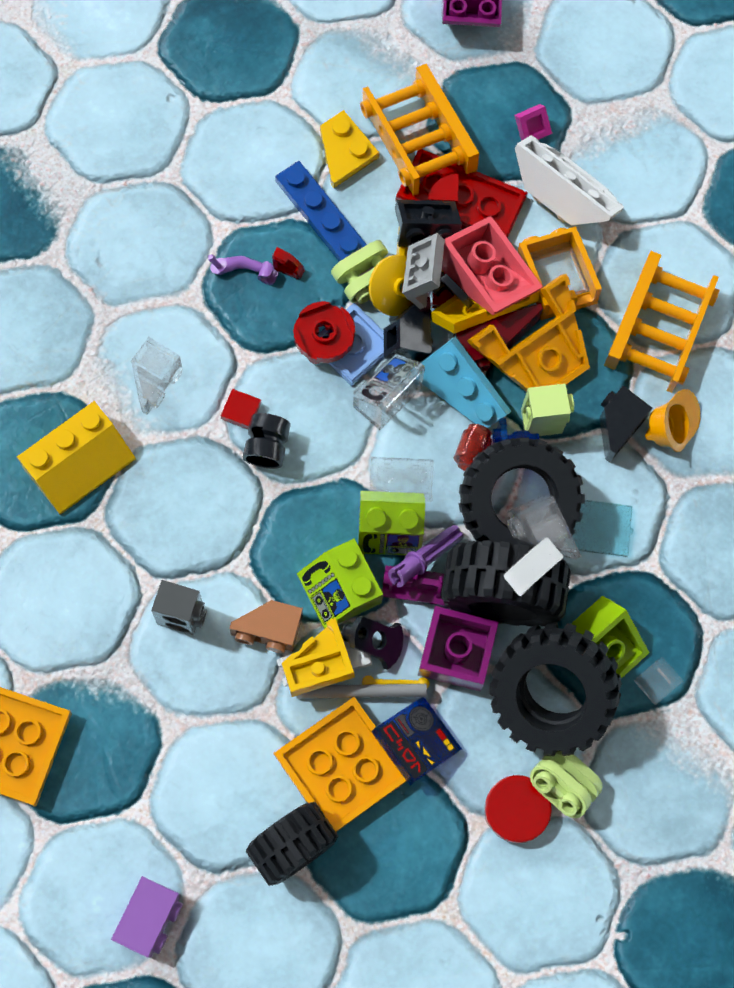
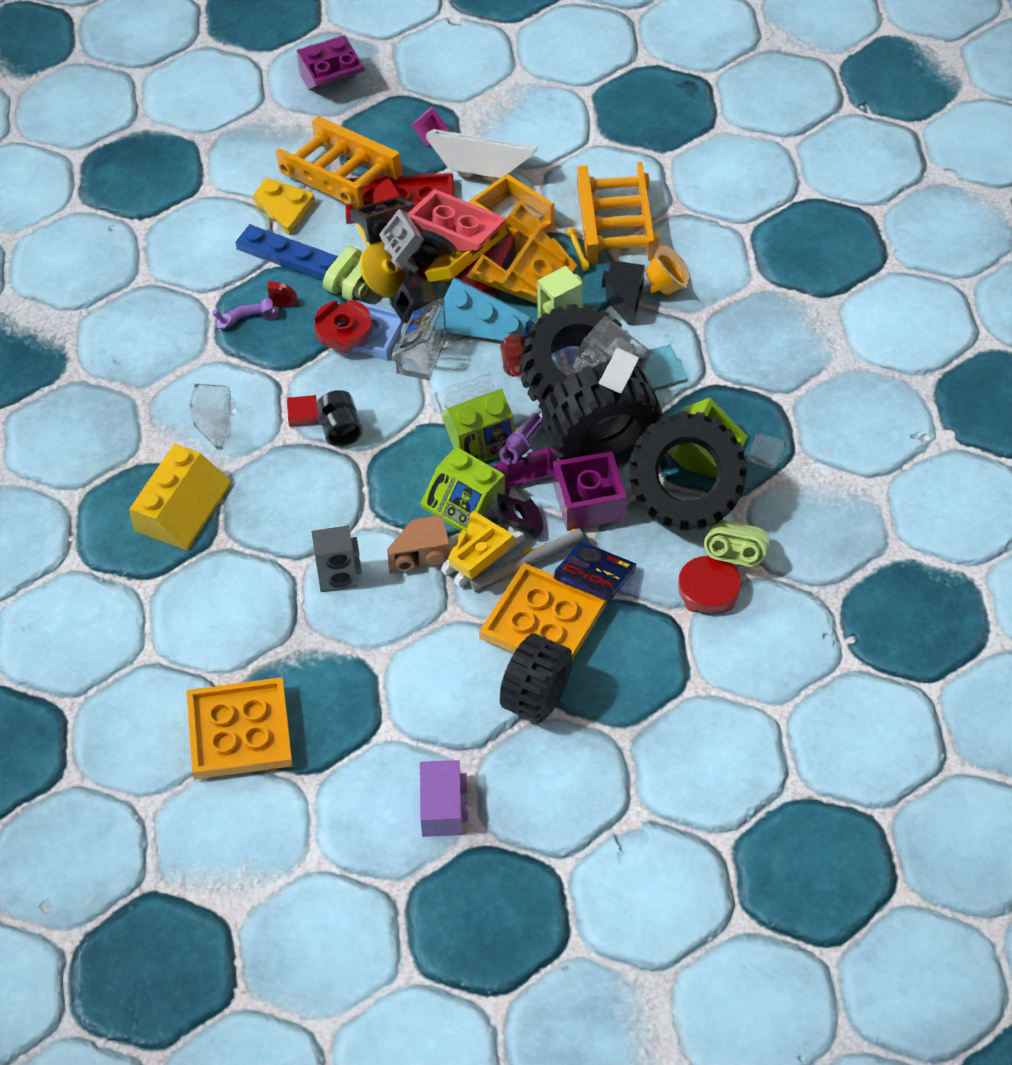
camera: 20 degrees left, 20 degrees down
none -> yellow hinge [566,227,589,272]

